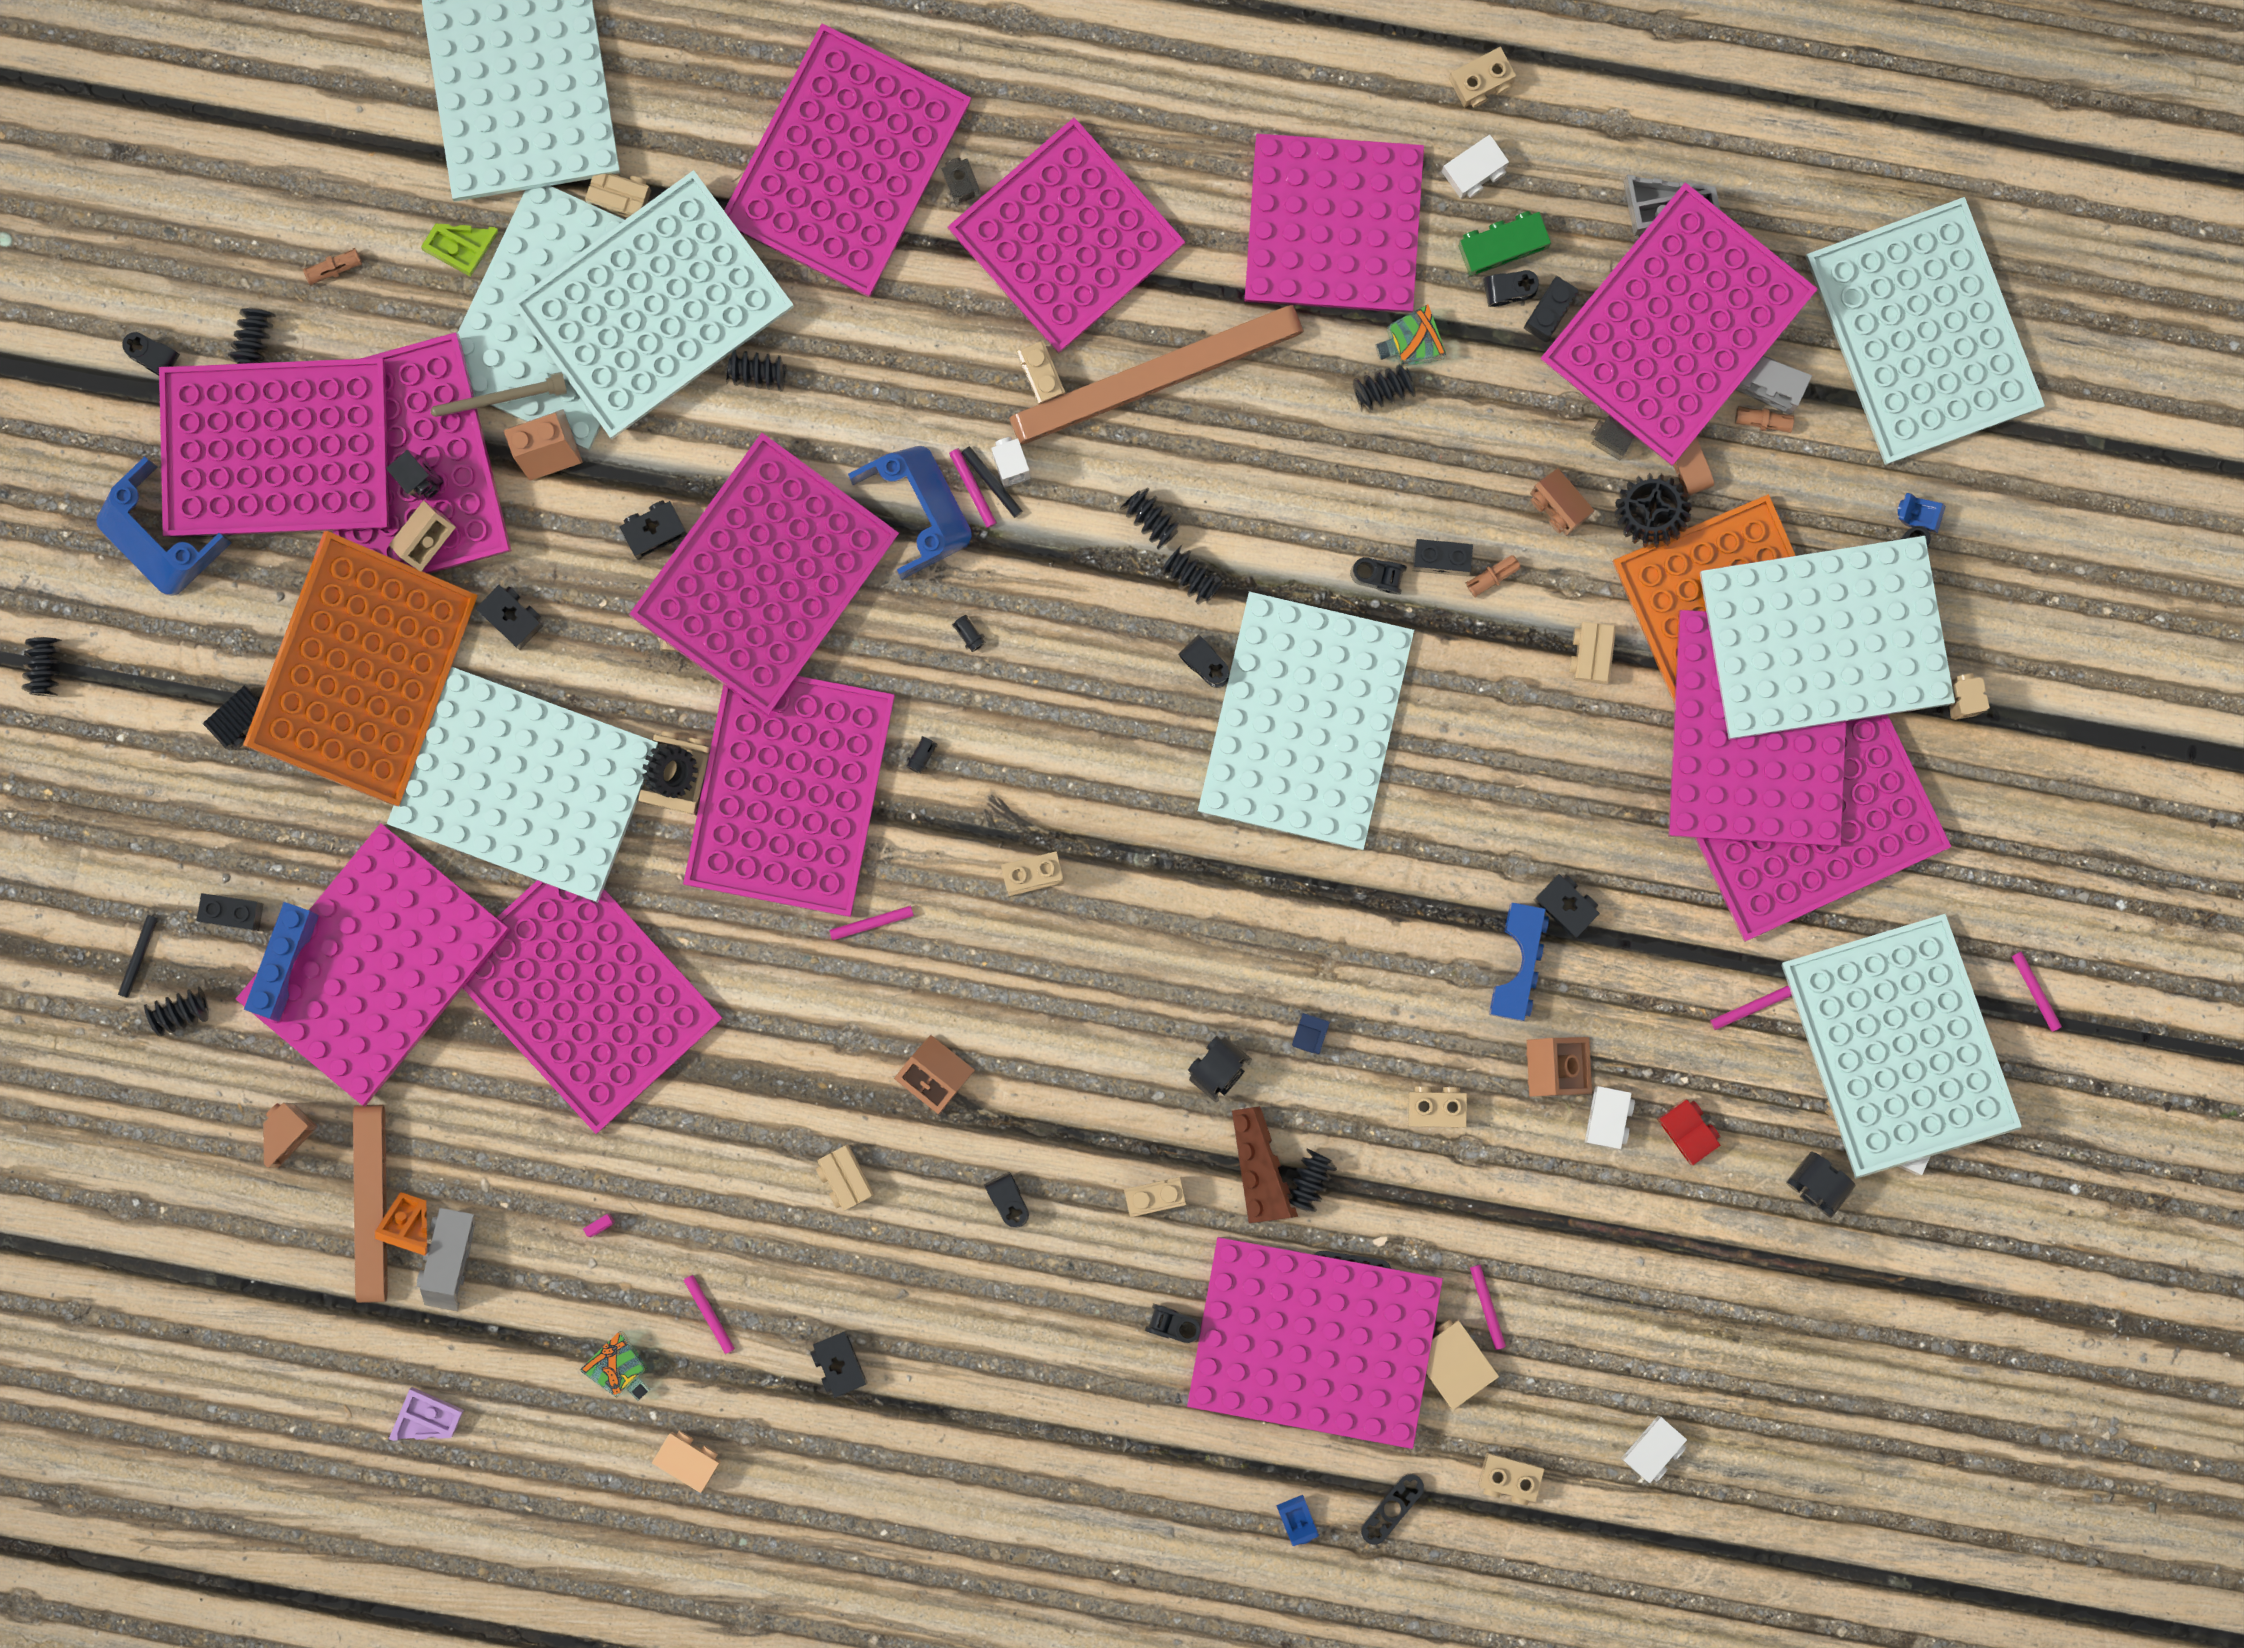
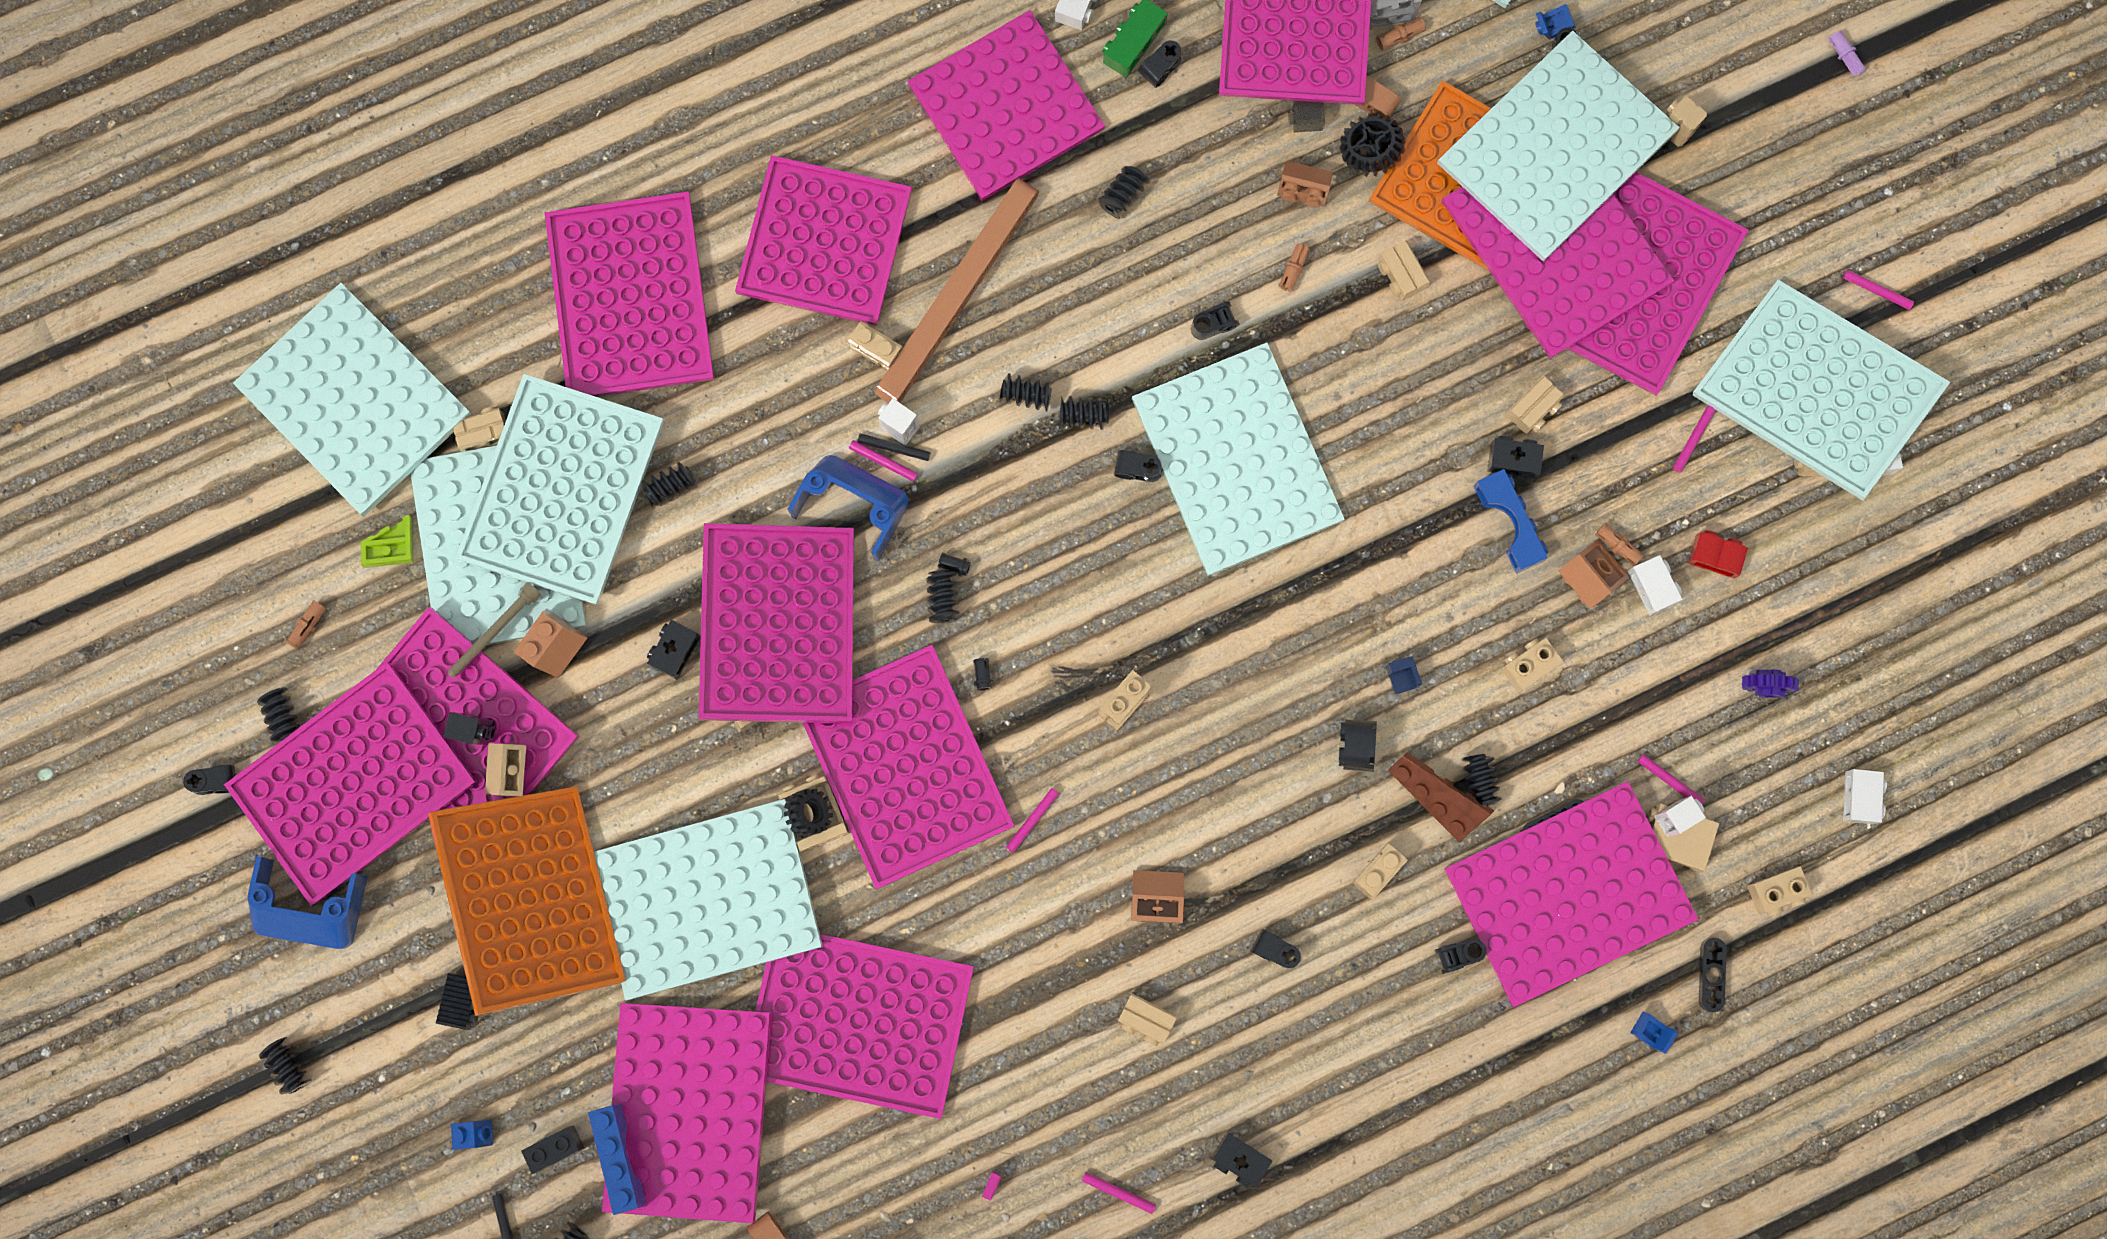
camera: 35 degrees left, 5 degrees down
black brick [476,585,543,650] -> none
clear smoke brick [941,158,981,205] -> none
torso [1375,305,1446,367] -> none
black brick [1412,539,1473,577] -> none
black brick [1524,276,1579,342] -> none
black brick [1786,1151,1856,1218] -> none
none -> blue bracket [451,1120,493,1150]
none -> black piece [926,570,960,623]
none -> tan brick [1506,376,1564,434]
none -> nougat pin [1595,523,1644,567]
none -> white brick [1654,796,1706,838]
none -> dark purple gear [1742,669,1799,698]
none -> lavender axle [1828,30,1865,77]

